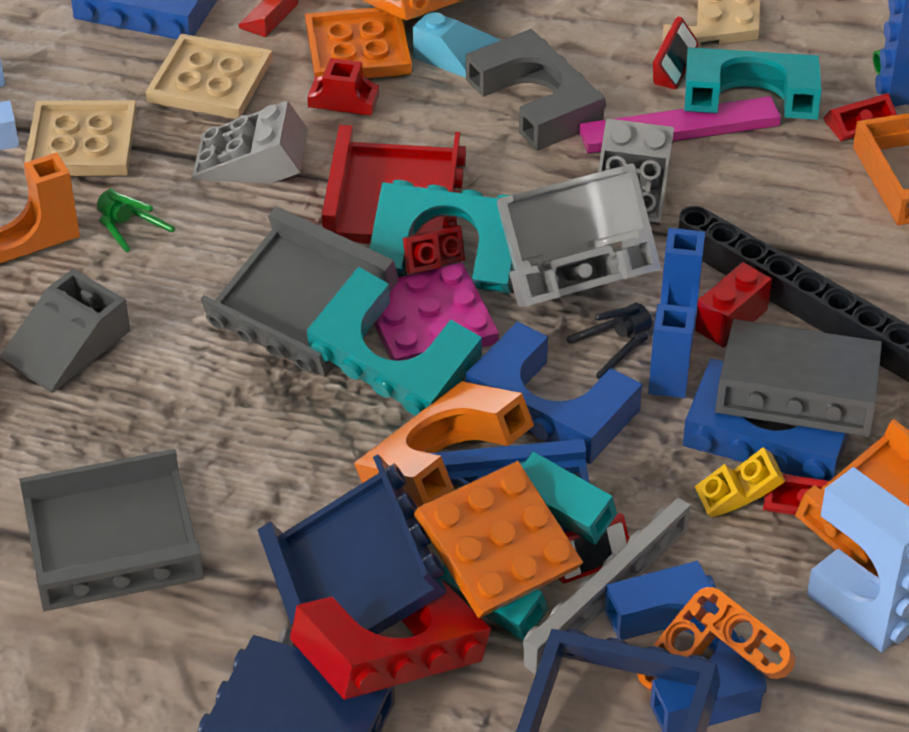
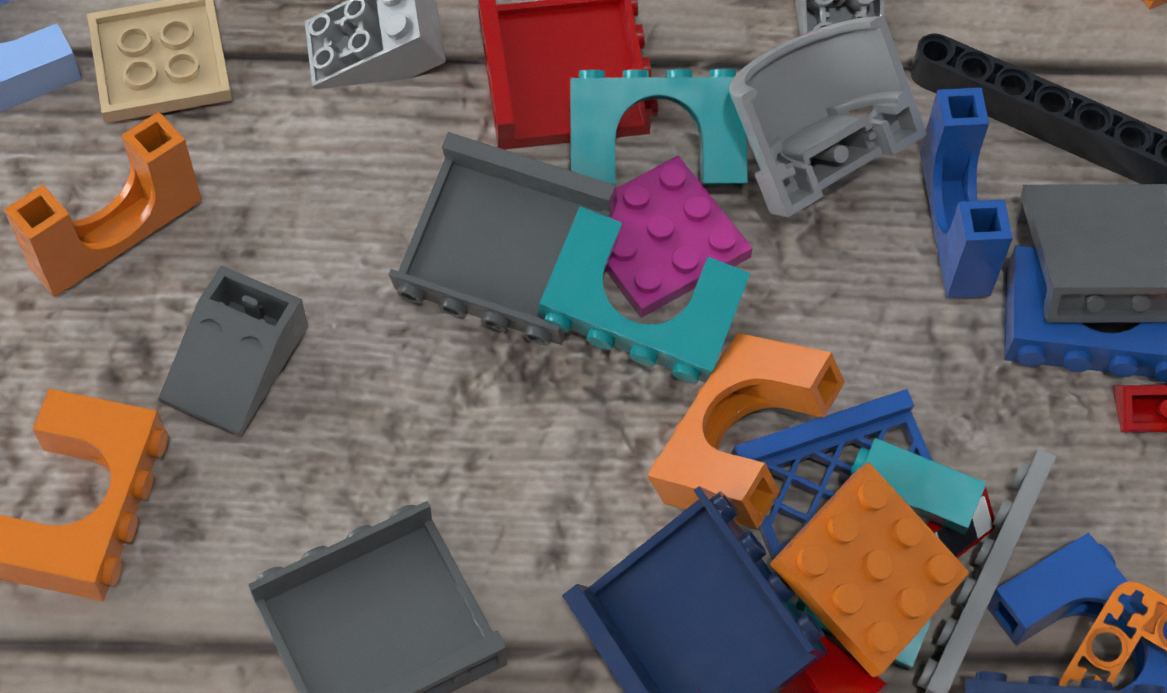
camera: 15 degrees left, 15 degrees up
green plant [97,188,175,252] -> none
red slope [403,225,466,274] -> none
blue arch [466,321,642,464] -> none
black plant [566,302,652,379] -> none
red brick [695,262,772,348] -> none
yellow slope [695,447,785,518] -> none

